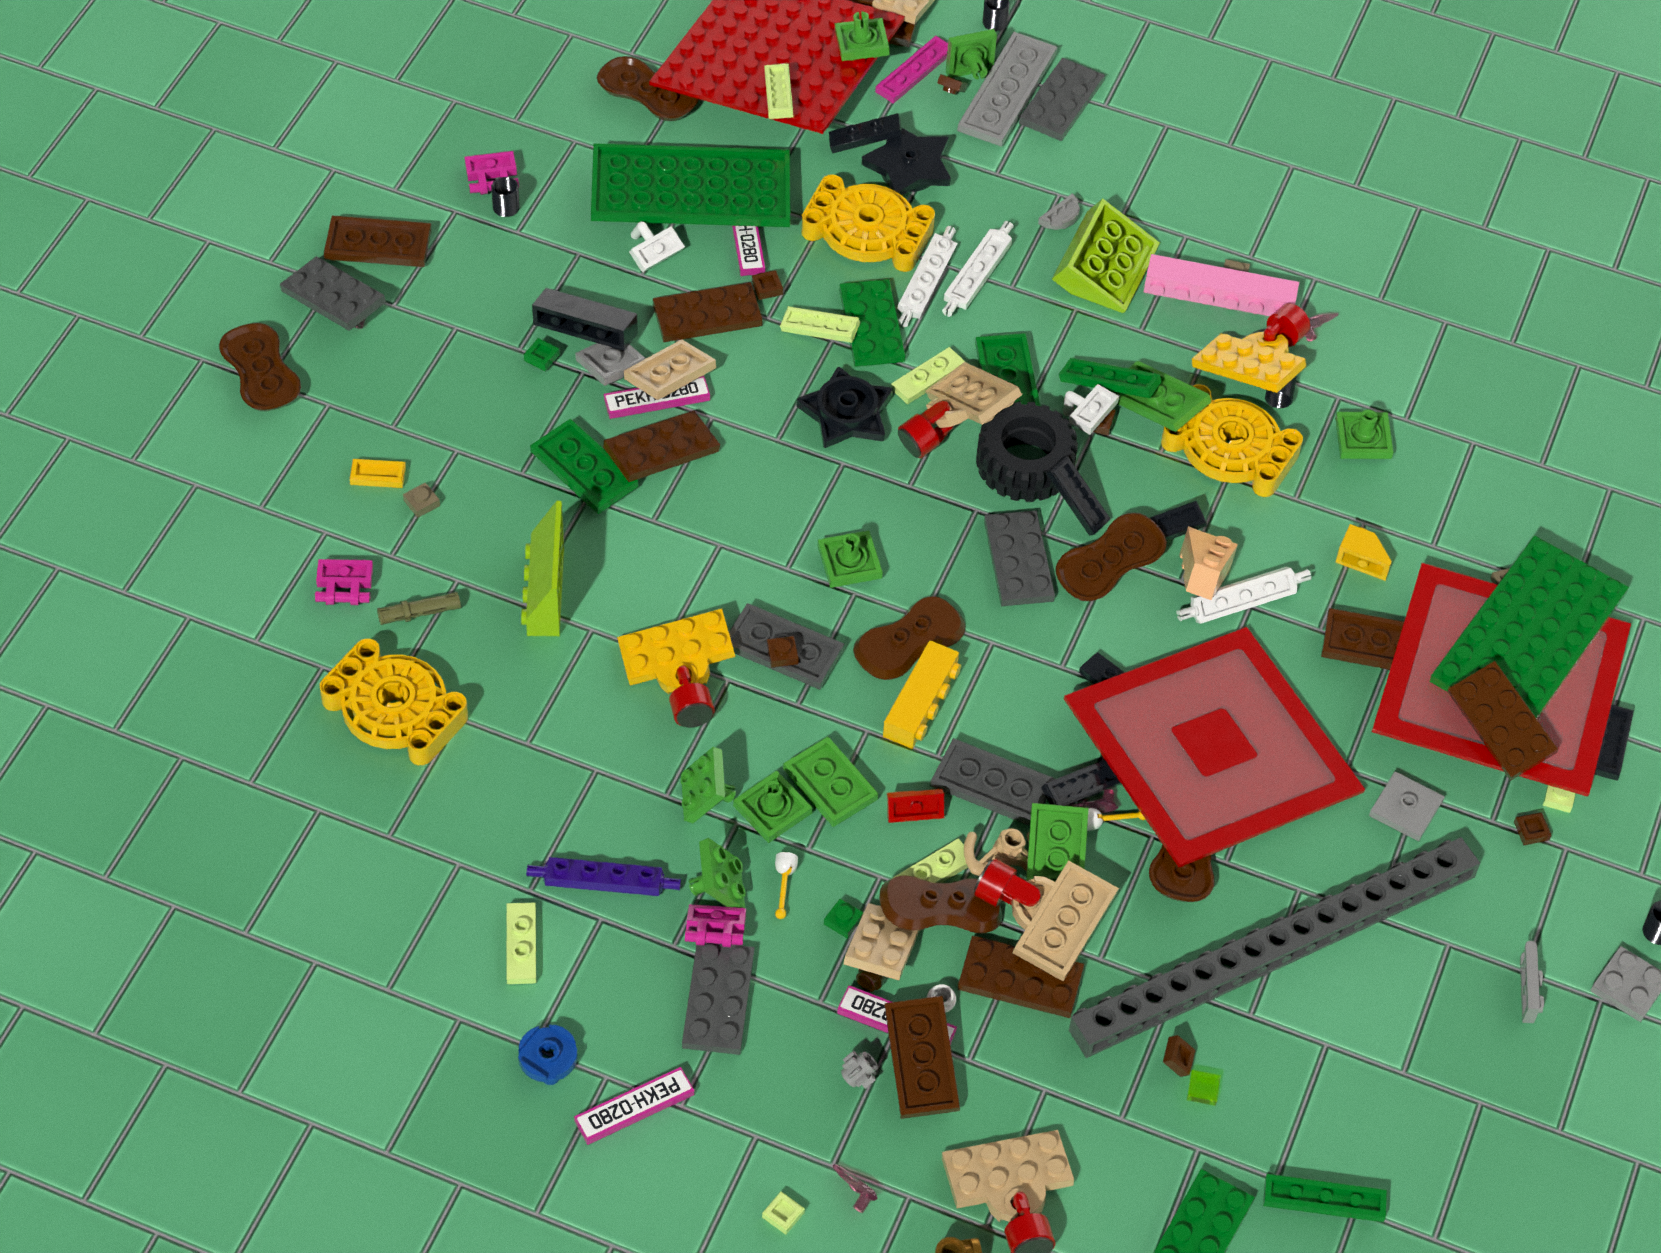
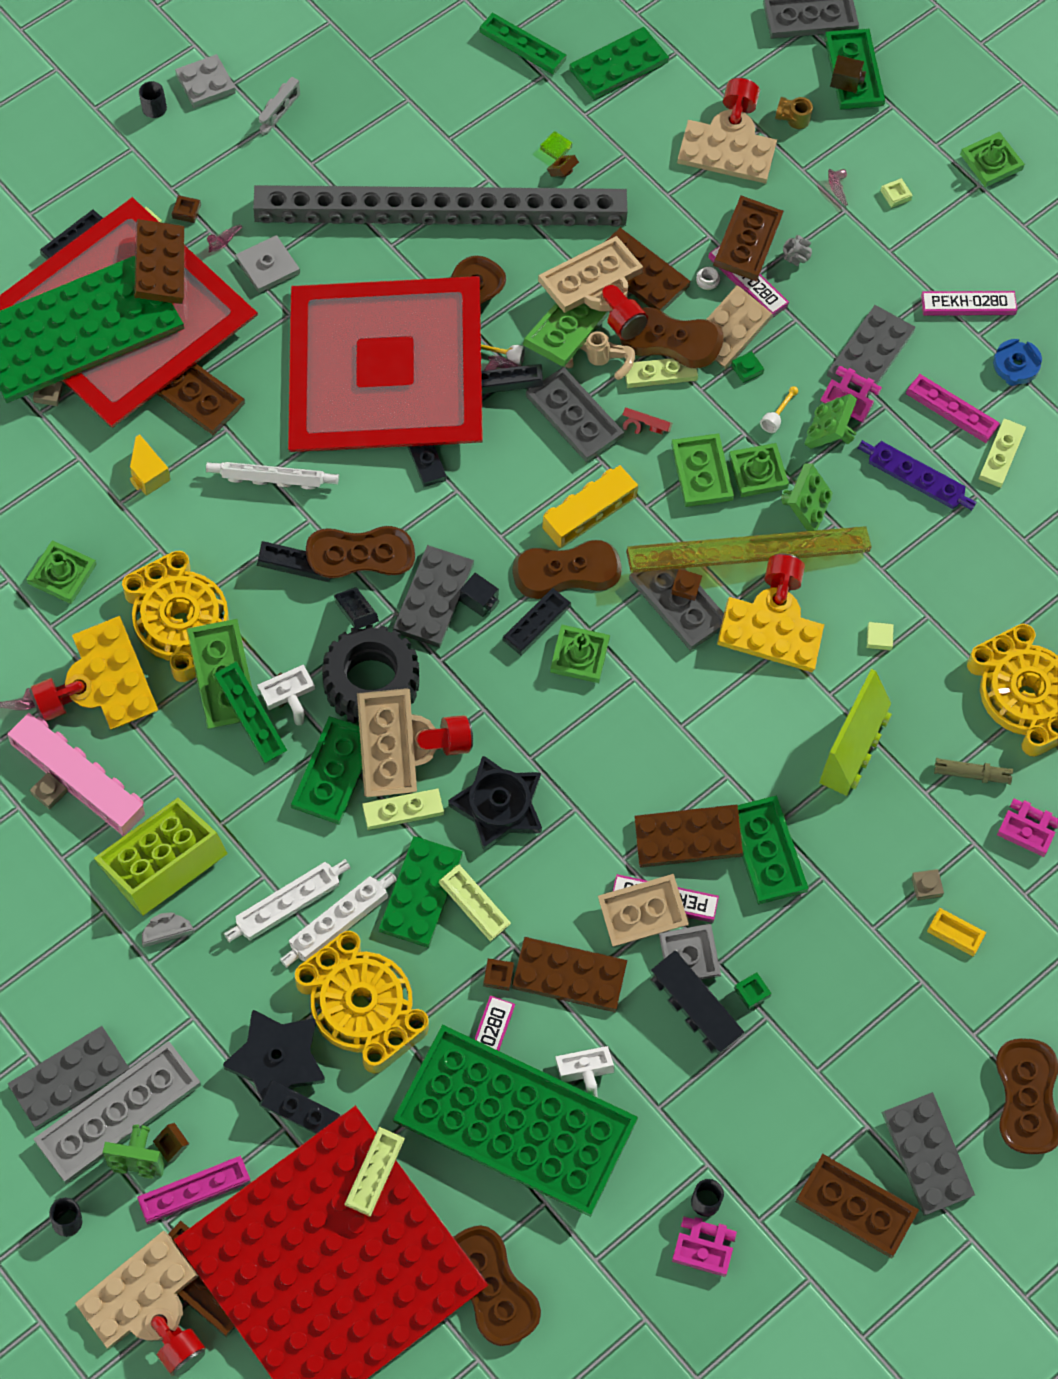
camera: 155 degrees left, 10 degrees up
bright green plate [835,11,889,61] -> none
light nougat wedge [1179,527,1238,600] -> none
none -> clear pink bar [207,224,243,253]
none -> black brick [459,572,499,617]
none -> black plate [502,588,571,655]
none -> clear yellow plate [626,526,872,573]
none -> yellowish green tile [867,622,894,650]
none -> dark pink tile [906,374,1000,443]

